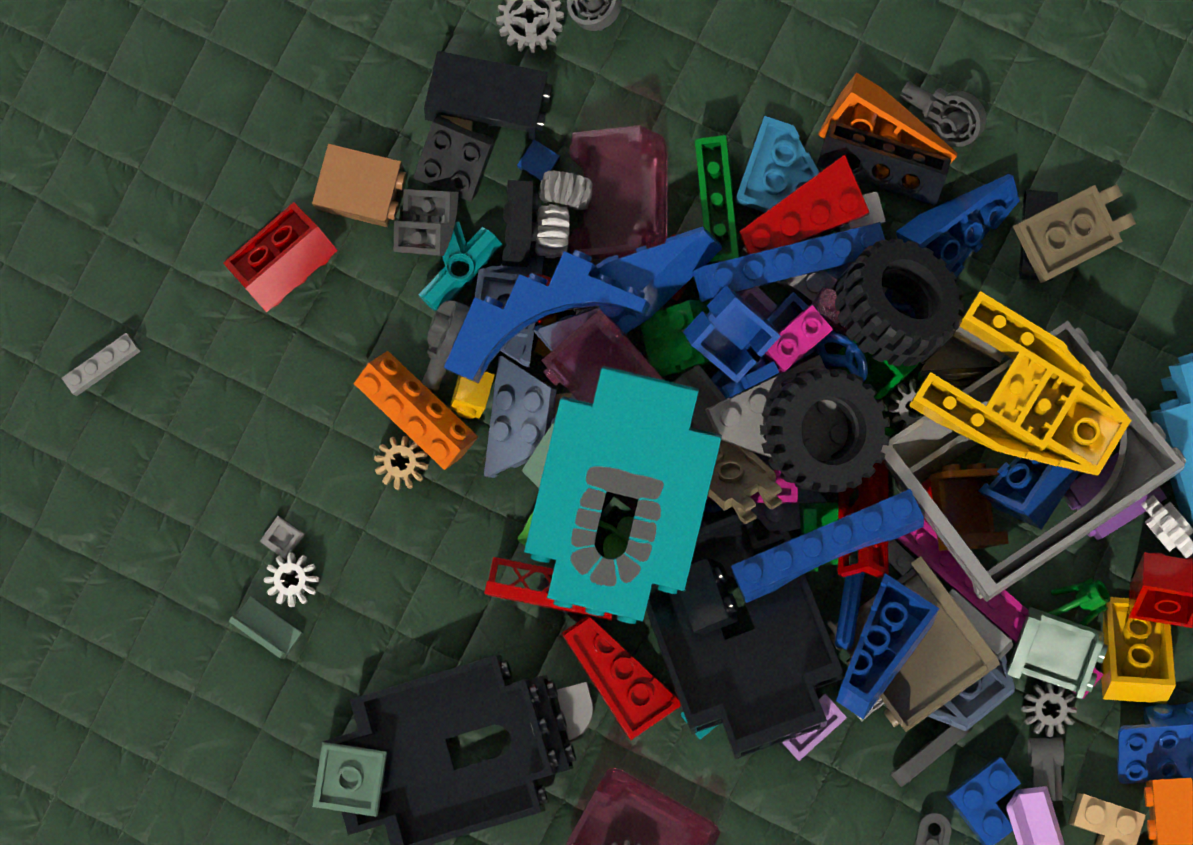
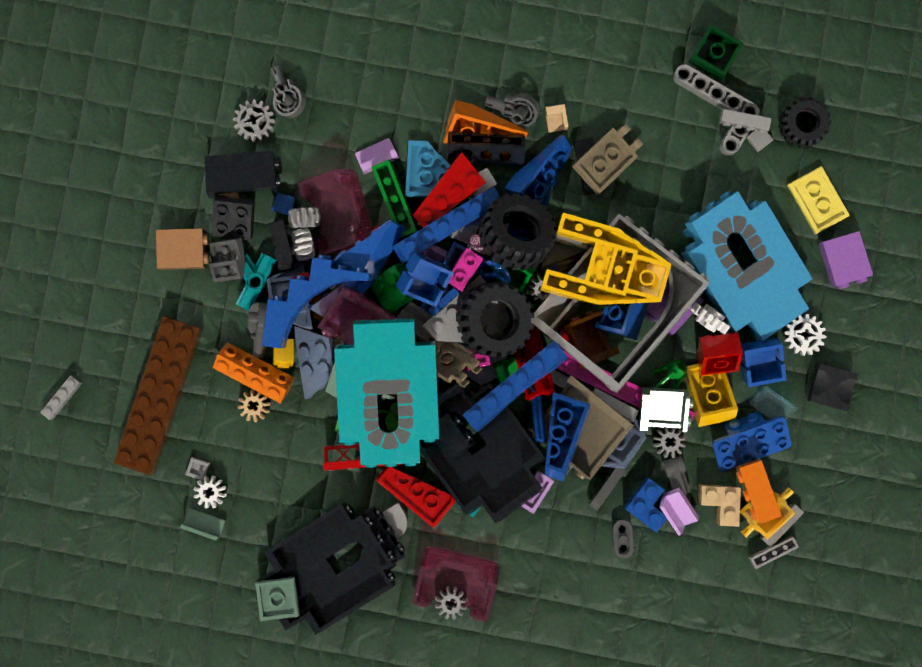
camera: 20 degrees left, 5 degrees up
red slope [223,202,338,313] -> none
none -> reddish brown brick [113,316,204,475]
none -> lavender panel [355,138,399,174]
none -> tan panel [545,104,568,133]

